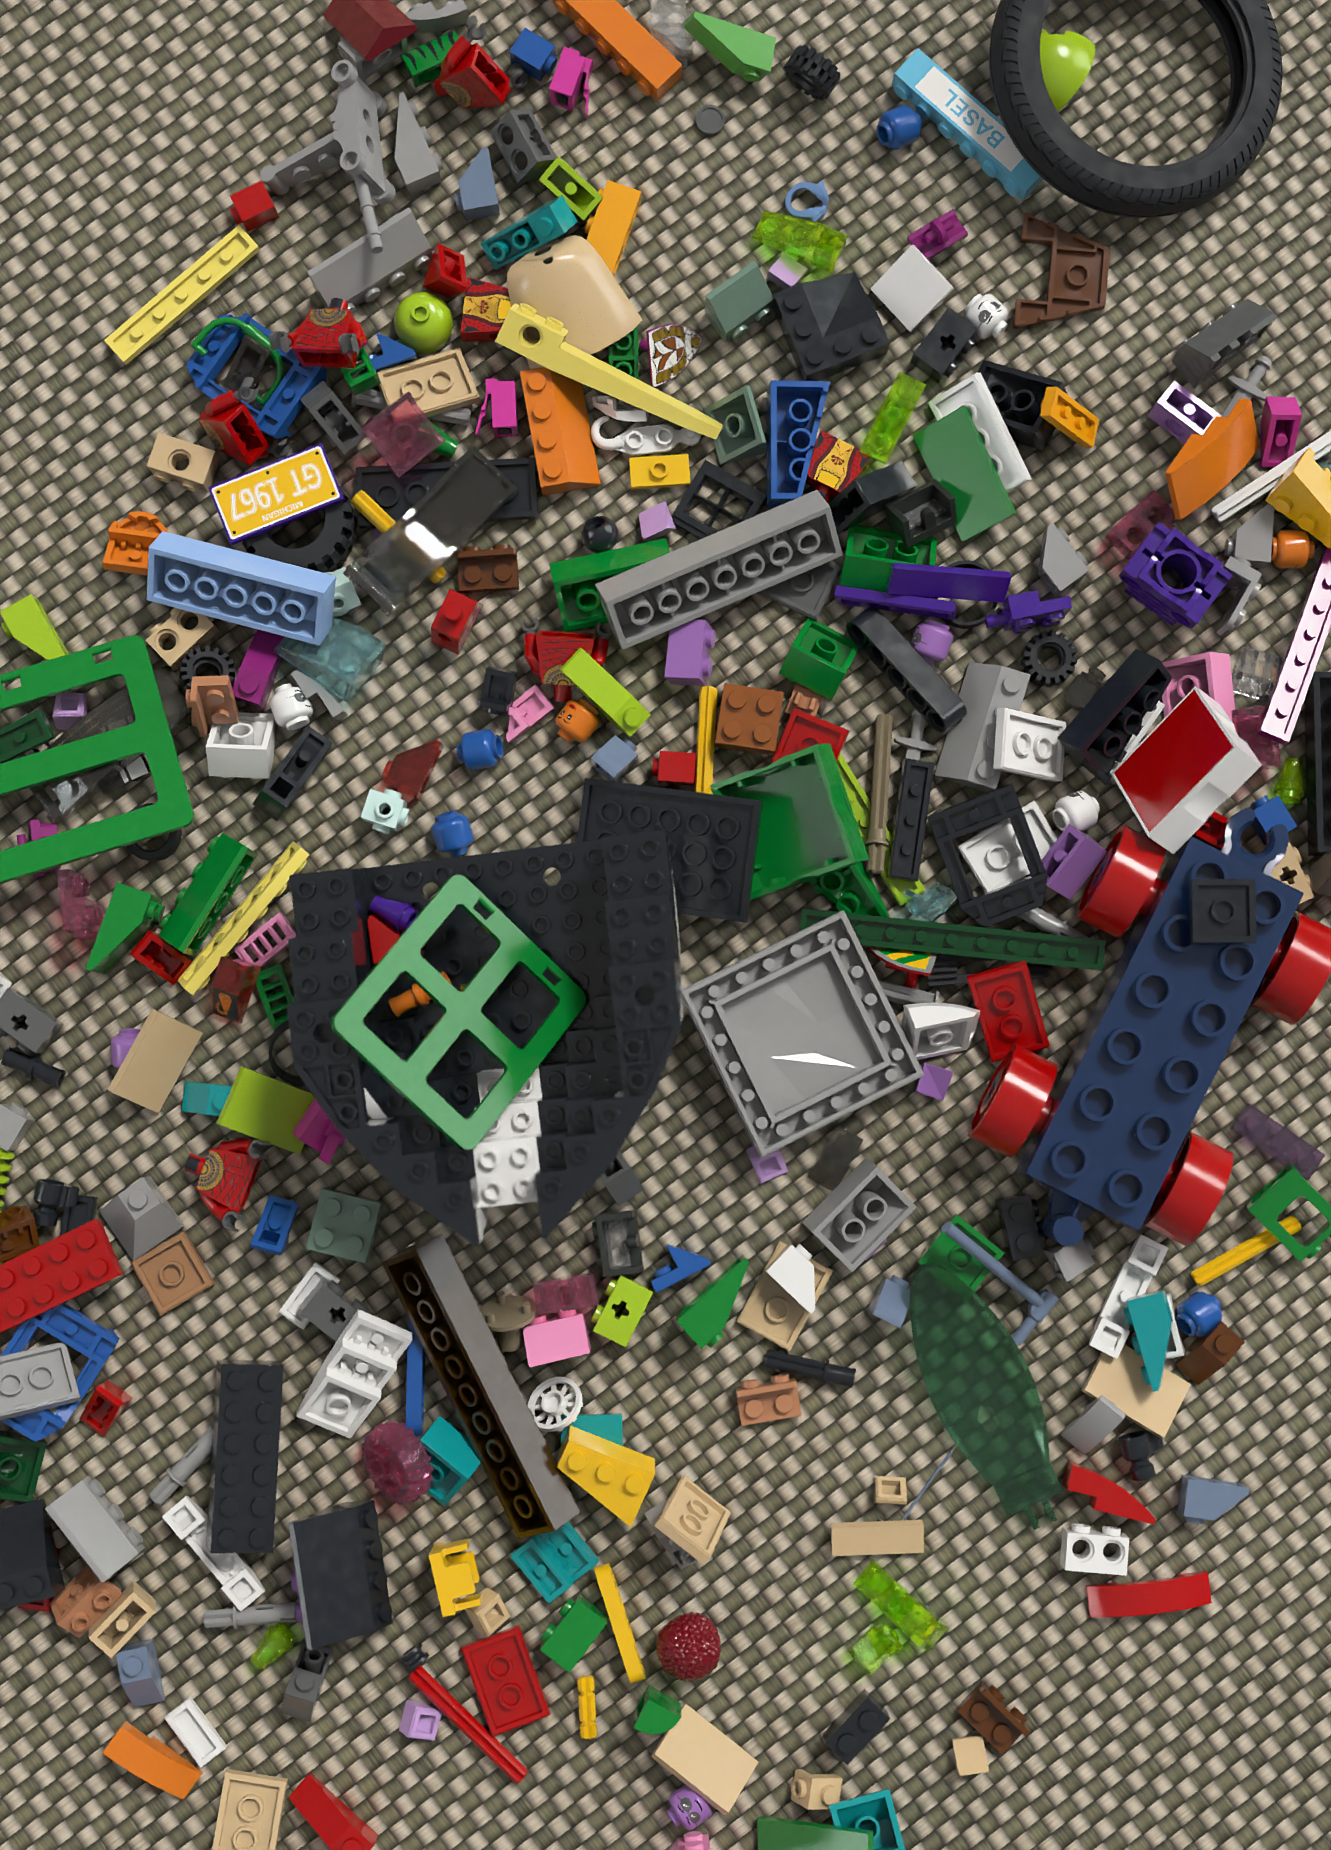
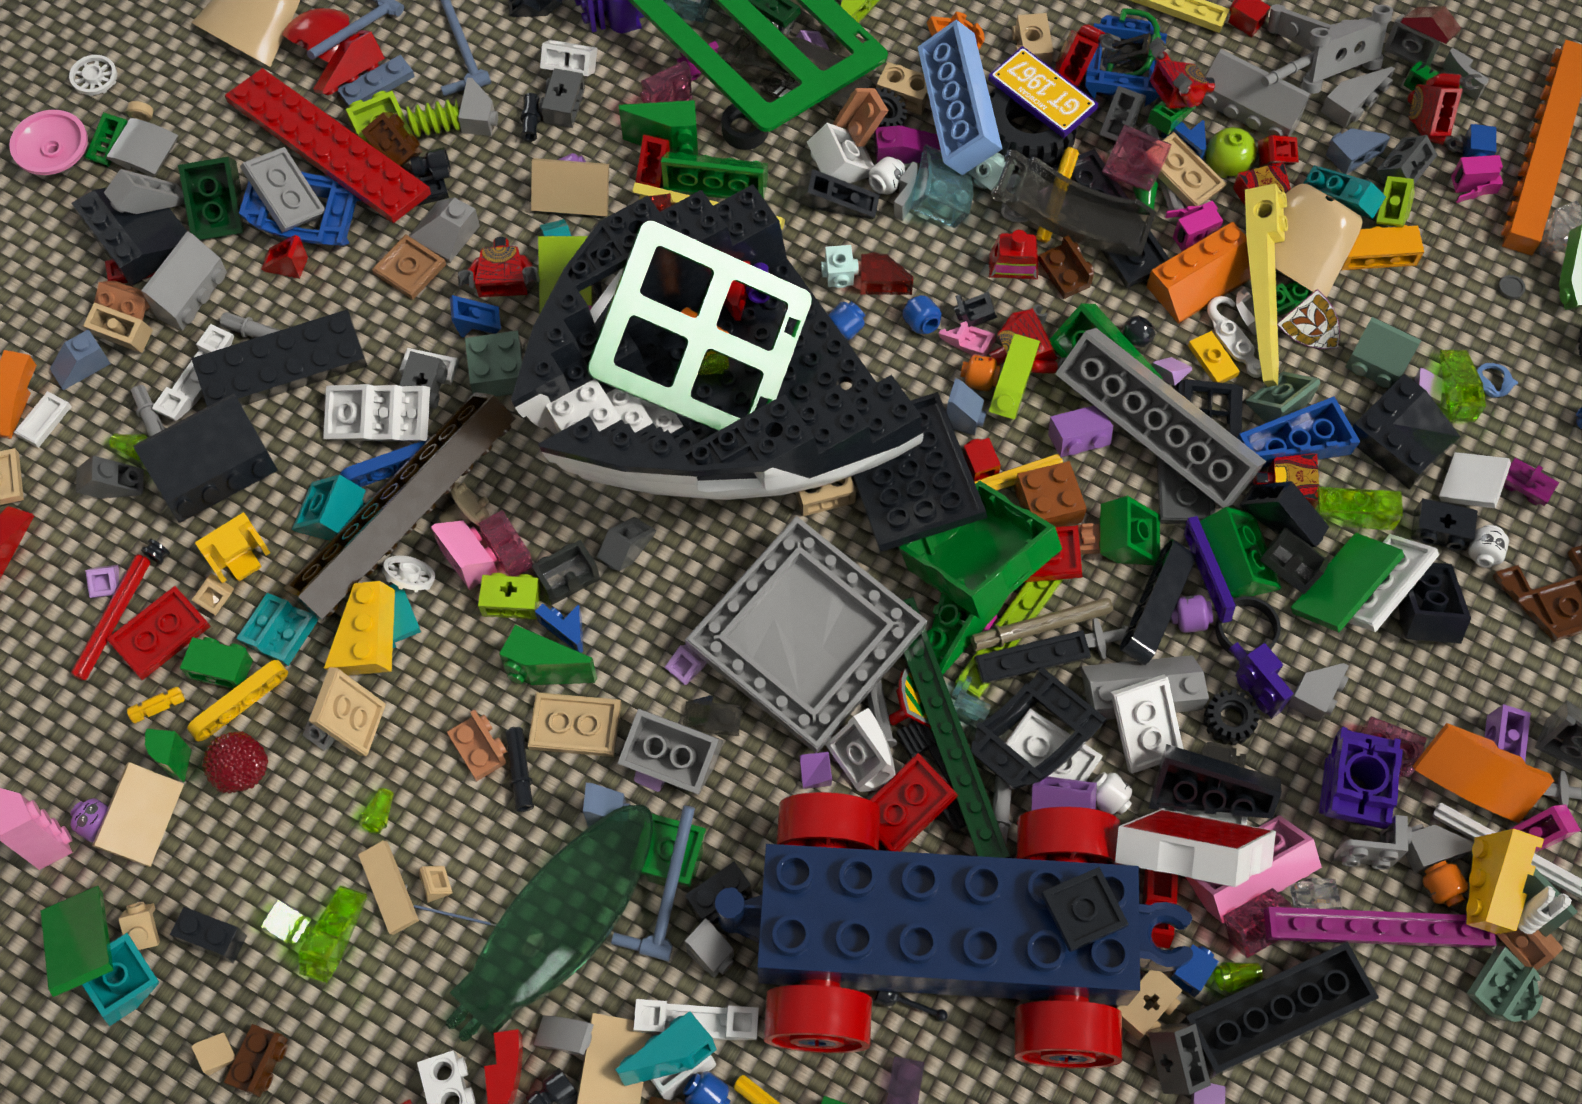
camera: 70 degrees right, 20 degrees down
clear pink gear [361,1420,434,1505] -> none
white slope [765,1243,815,1314] -> none
dark purple tile [886,562,1011,603] -> none
light orange plate [1040,387,1100,448] -> none
none -> clear neon green cone [359,788,395,834]

